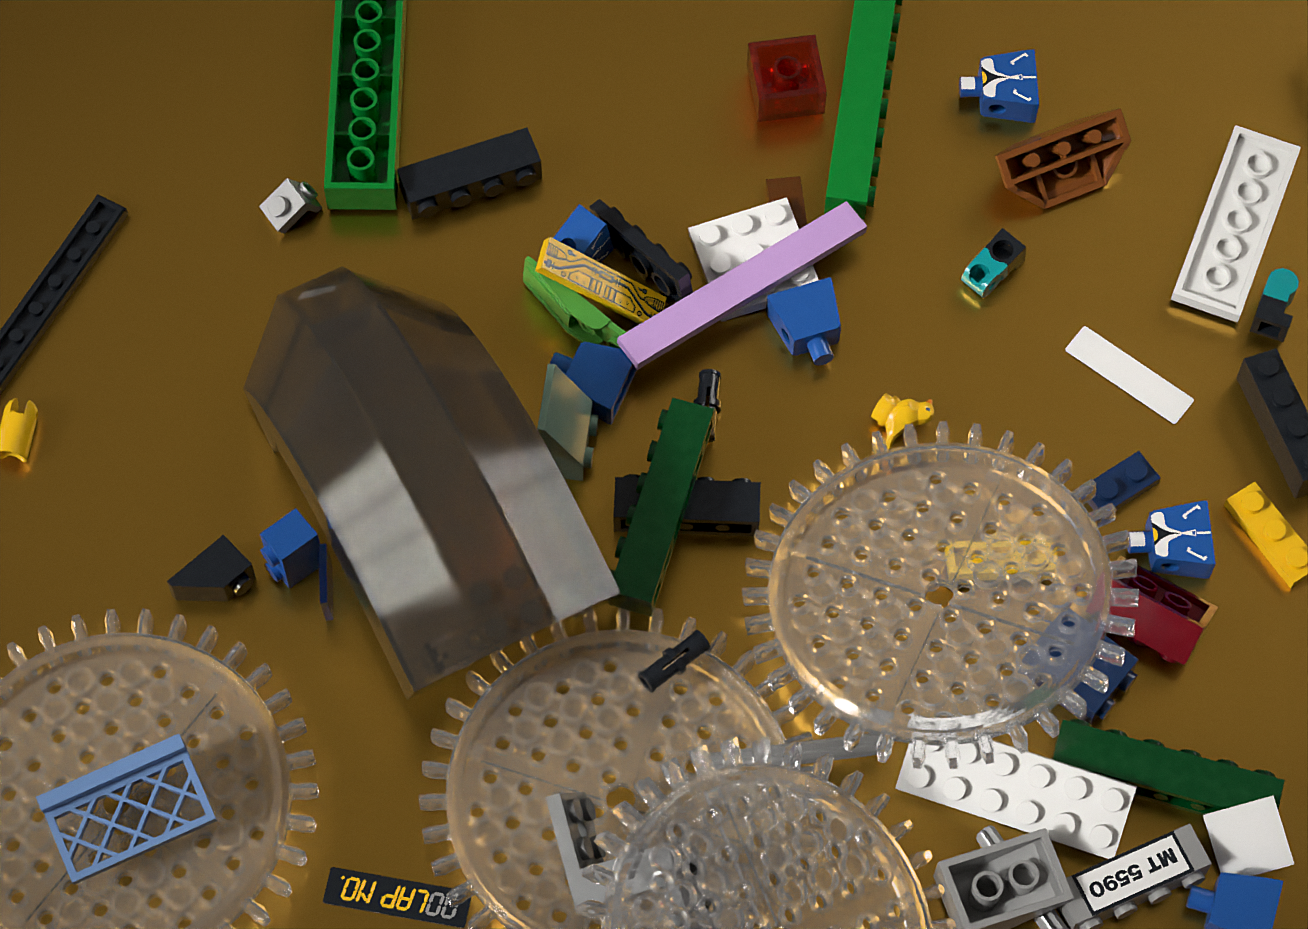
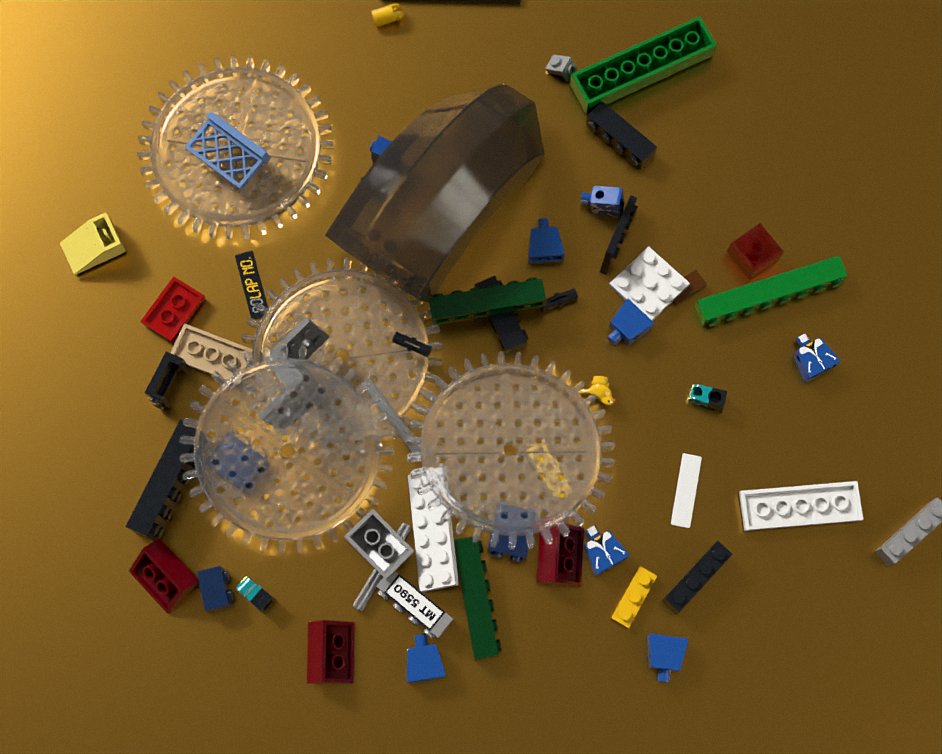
camera: 65 degrees right, 10 degrees up
black slope [167,535,256,602] -> none
bright green piece [523,256,626,349] -> none
yellow tile [535,237,667,324] -> none
sand green slope [537,364,599,481] -> none
lavender tile [617,201,867,370] -> none
dark orange wedge [995,108,1131,209] -> none
dark blue plate [1080,451,1161,520] -> none
white sticker [1203,795,1294,876] -> none
leg [1250,268,1299,342] -> none

